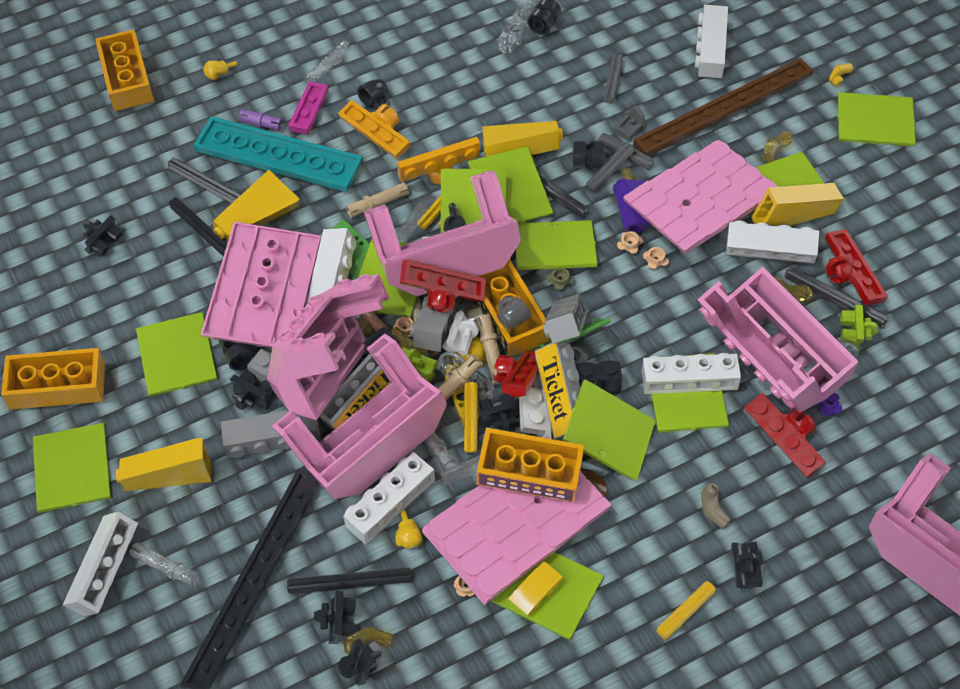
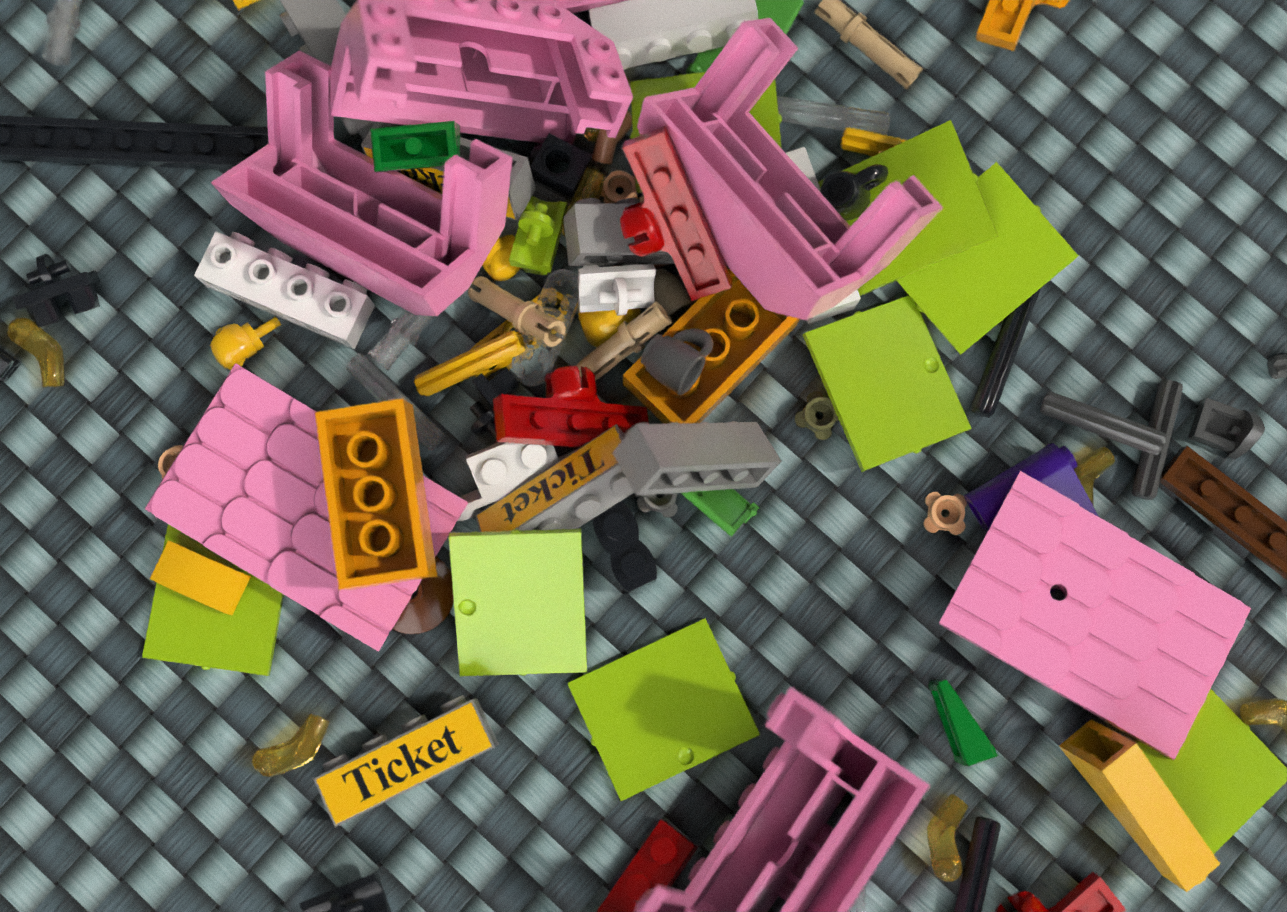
camera: 65 degrees right, 25 degrees up
black axle [287,567,412,594] -> none
light orange plate [397,137,480,185] -> none
yellow slope [482,121,563,157] -> none
black wheel [573,141,604,168] -> none
white brick [642,353,741,394] -> none
light nougat plate [643,247,669,269] -> none
yellow axle [656,581,716,640] -> none
dark tan arm [701,483,731,530] -> none
white brick [725,221,819,263] -> none
none -> clear yellow arm [252,713,330,777]
none -> yellow brick [313,695,499,827]
none -> green slope [370,121,460,173]
none -> green slope [928,679,998,766]

